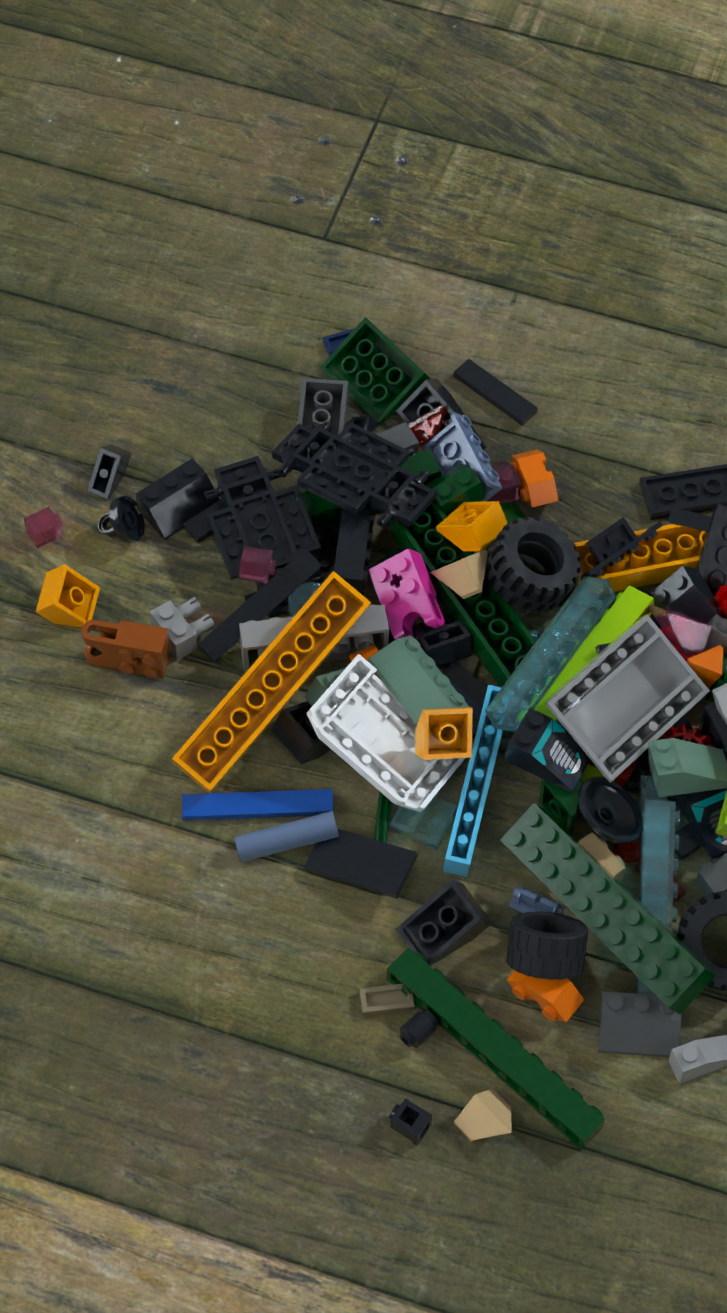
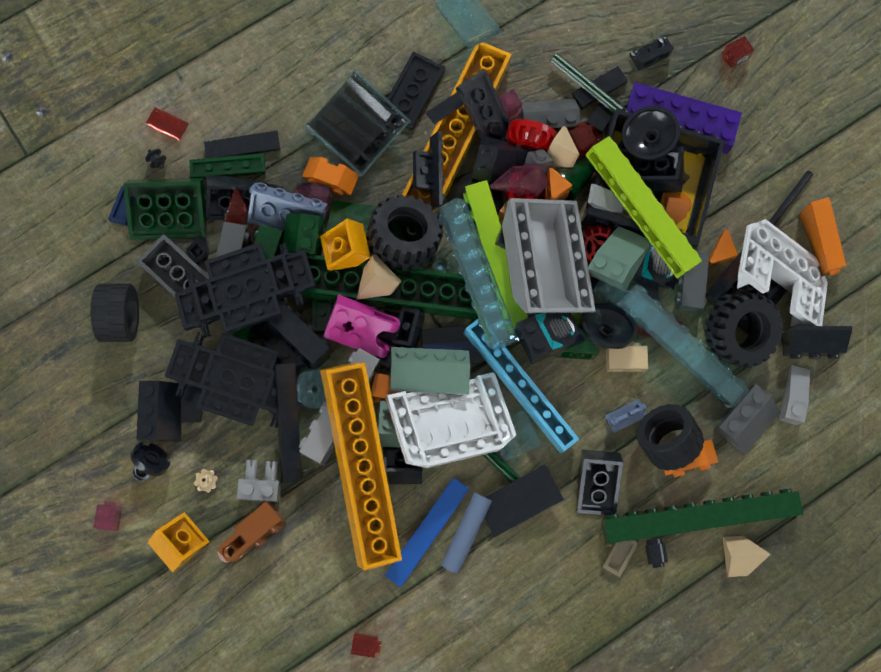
camera: 55 degrees left, 20 degrees up
black slope [87,445,132,499] -> none
clear pink brick [239,546,276,584] -> none
black brick [389,1098,432,1146] -> none
light orange slope [415,707,473,760] -> none
dark green brick [500,803,716,1014] -> none
none -> black tyre [90,283,139,342]
none -> black wheel [145,149,166,168]
none -> clear red tile [146,107,188,140]
none -> dark green plate [189,153,266,179]
none -> tan plant [194,469,218,493]
none -> clear smoke windscreen [303,69,411,177]
none -> clear red brick [351,632,382,658]

